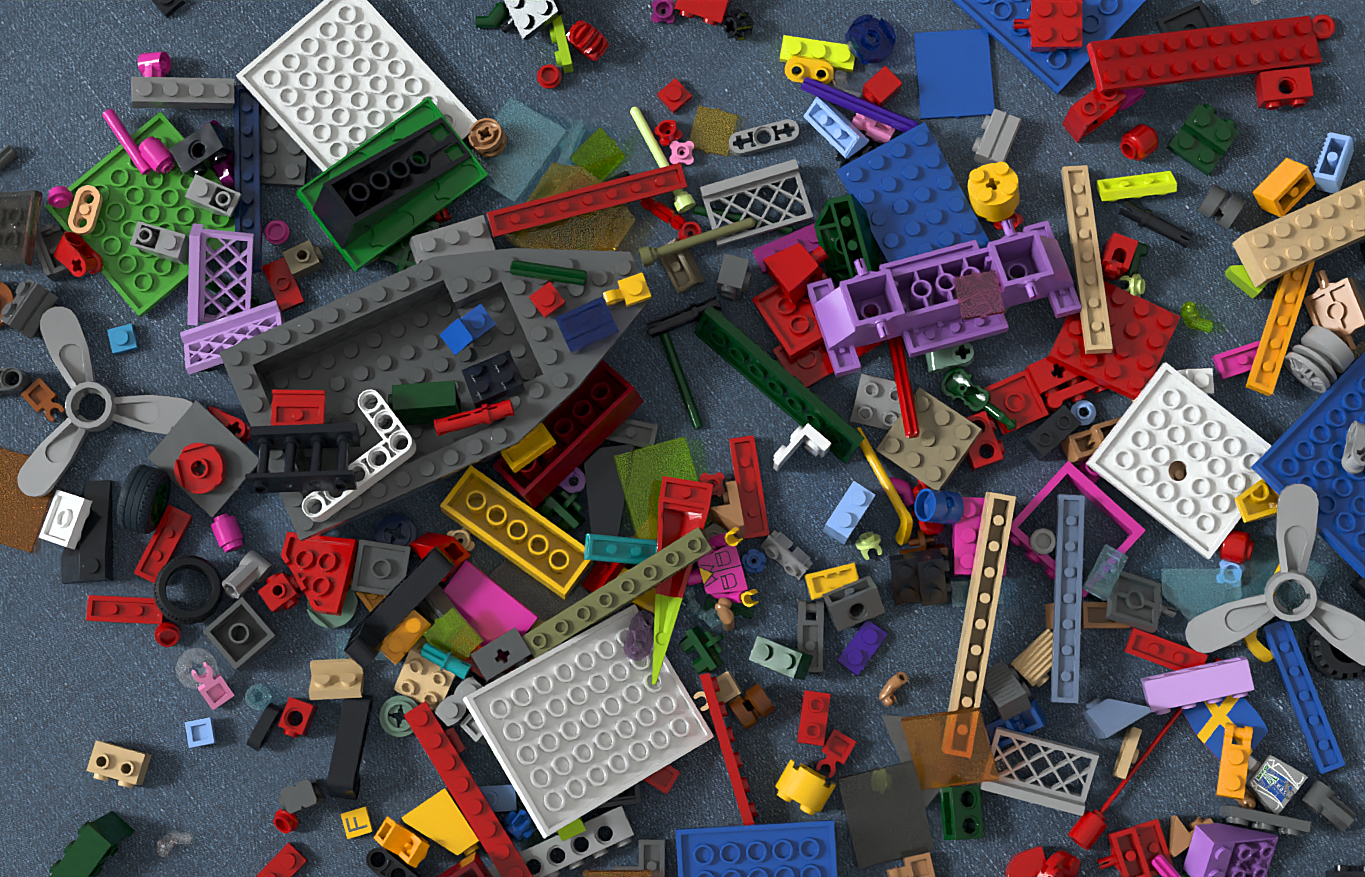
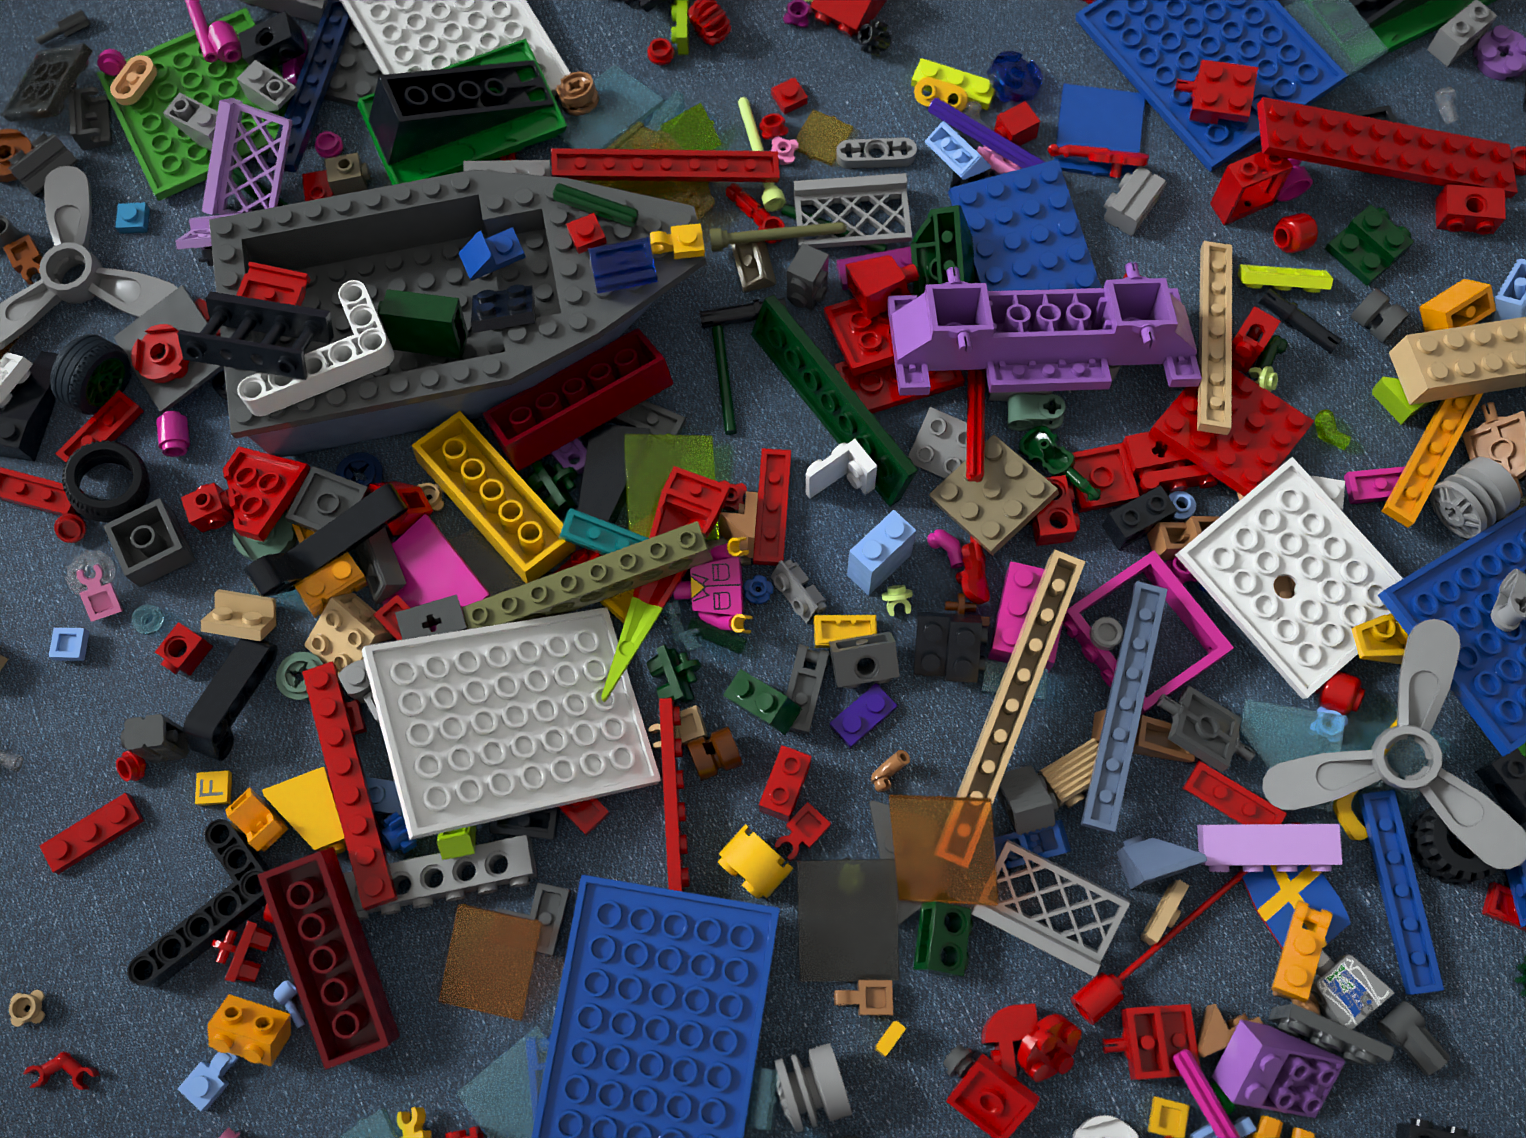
camera: 10 degrees right, 10 degrees down
red piece [54,231,103,277] -> none
light grey piece [222,550,273,599] -> none
black beam [246,702,283,751] -> none
teal axle [420,643,472,680] -> none
clear neon green piece [423,607,484,660] -> none
red pin [434,399,515,436] -> none
yellow tile [500,423,557,473] -> none
clear purple plate [624,610,655,661] -> none
medium nougat arm [715,597,735,631] -> none
yellow piece [857,427,913,545] -> none
blue wheel [914,488,964,525] -> none
clear pink piece [953,270,1005,321] -> none
yellow brick [968,161,1020,222] -> none
clear light blue plate [1082,544,1128,601] -> none
none -> red piece [1048,144,1149,178]

